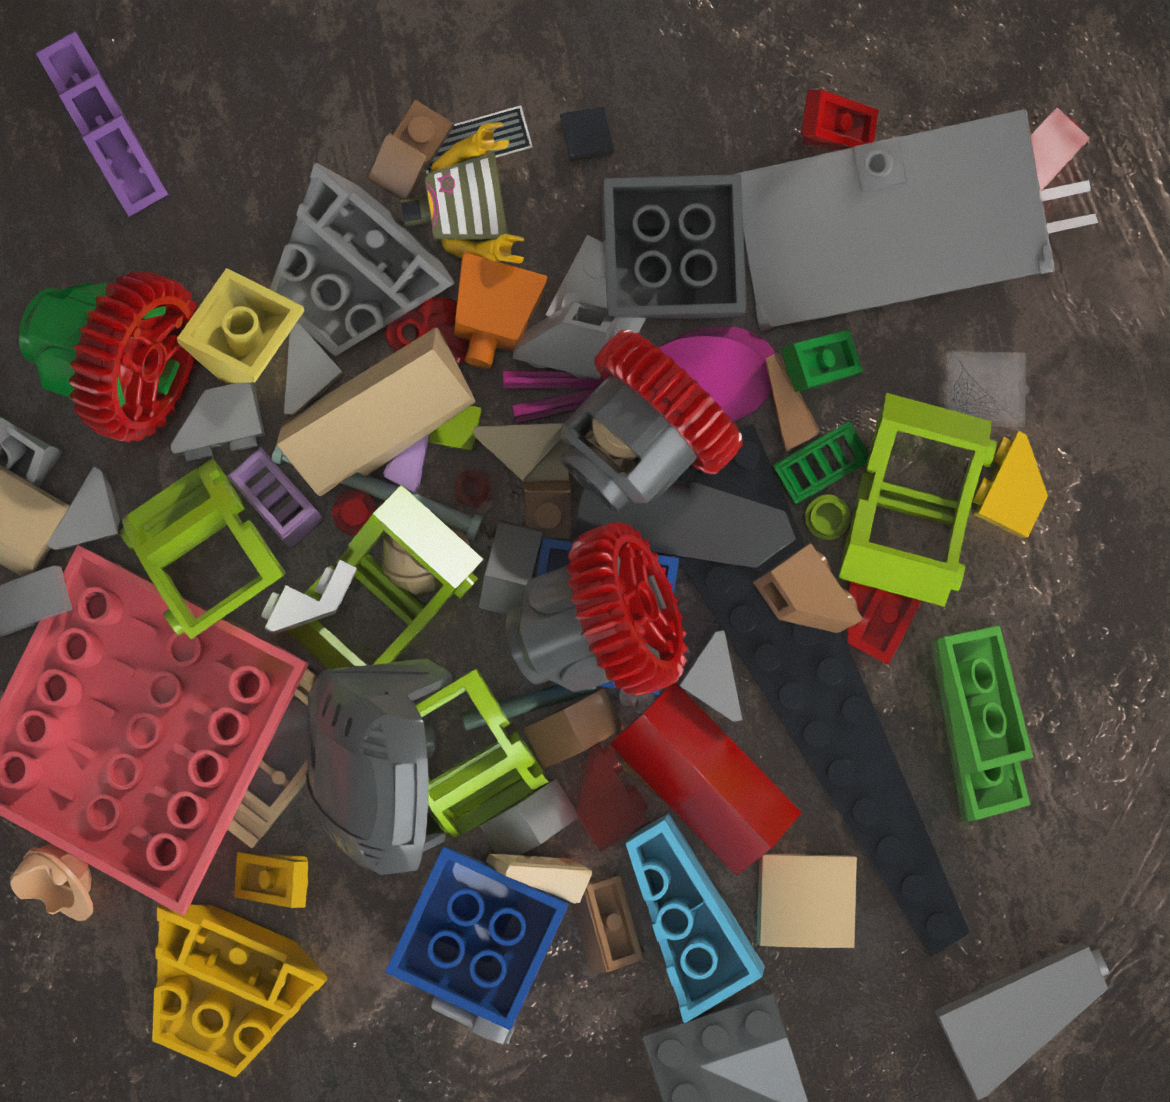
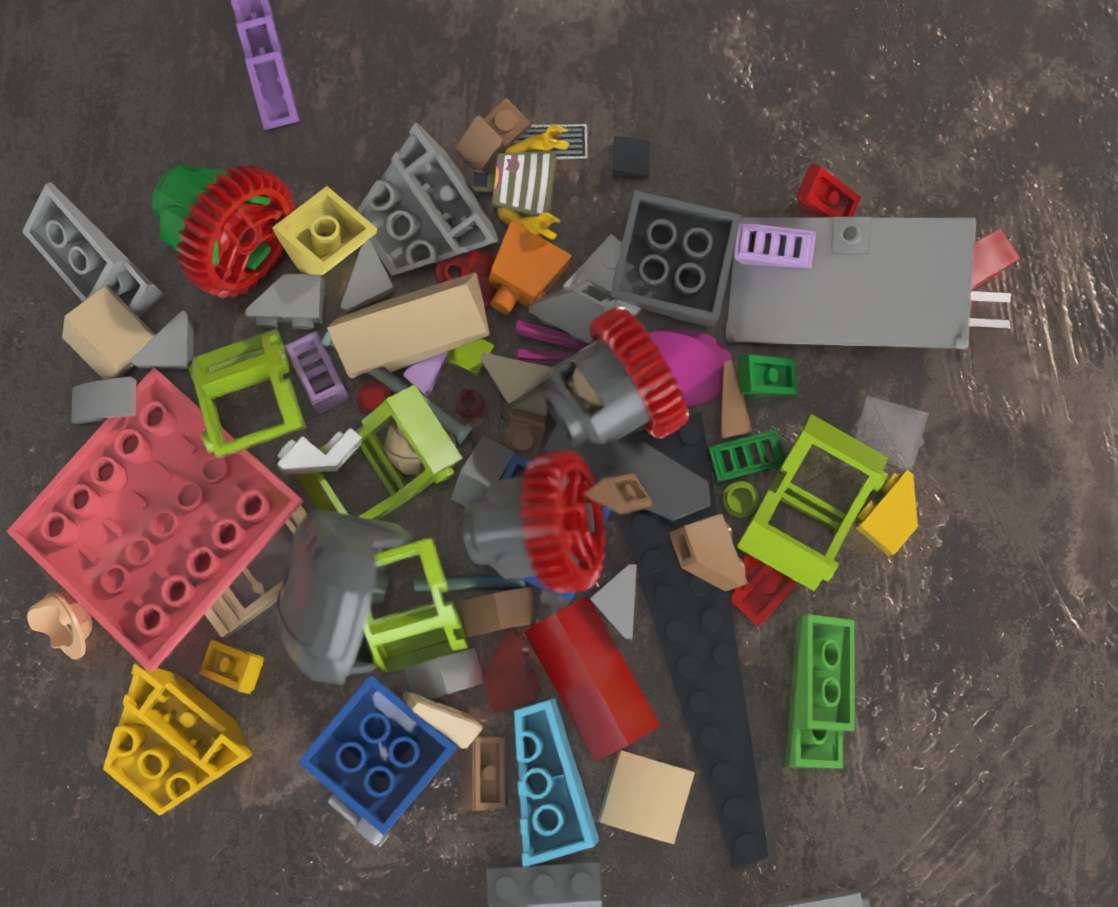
camera: 25 degrees right, 5 degrees down
none -> medium nougat slope [585,473,653,514]
none -> lavender slope [734,223,816,269]

